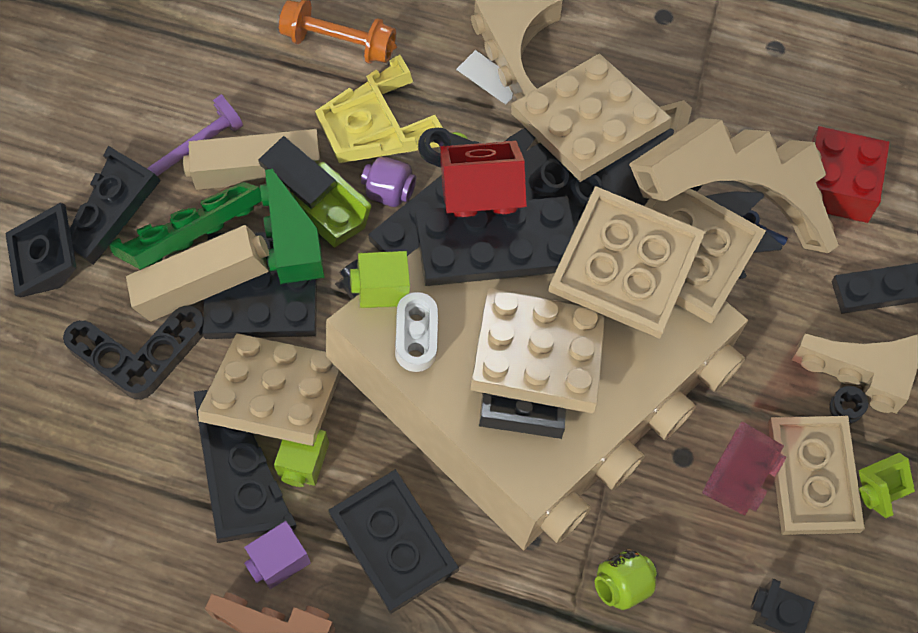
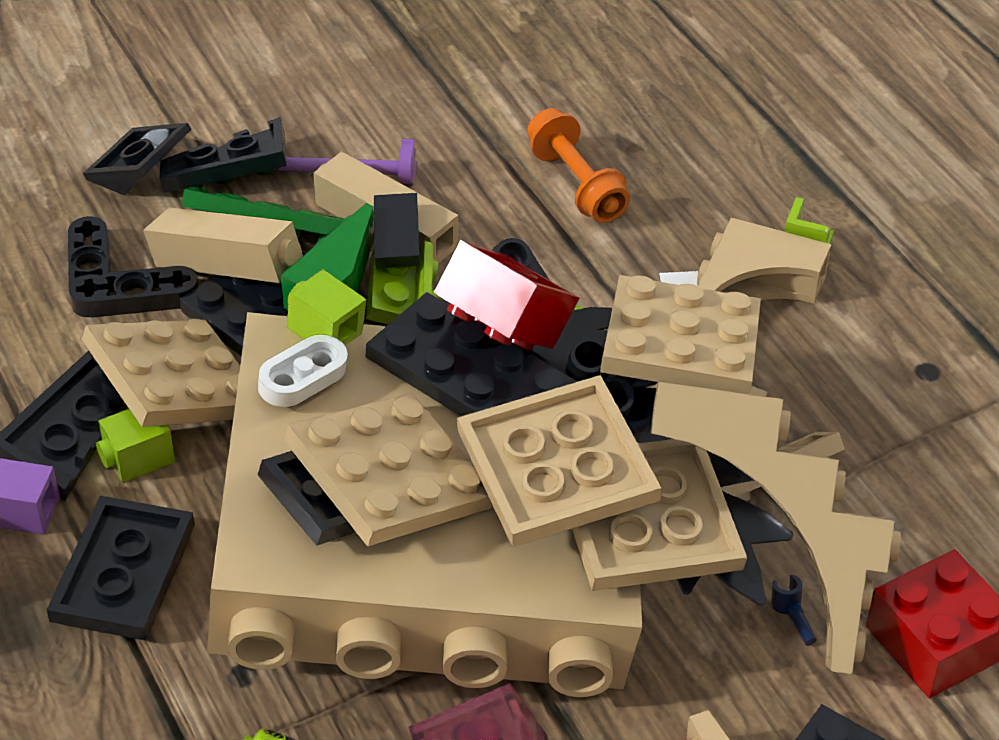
camera: 45 degrees right, 20 degrees down
light yellow wing [315,55,443,163] -> none

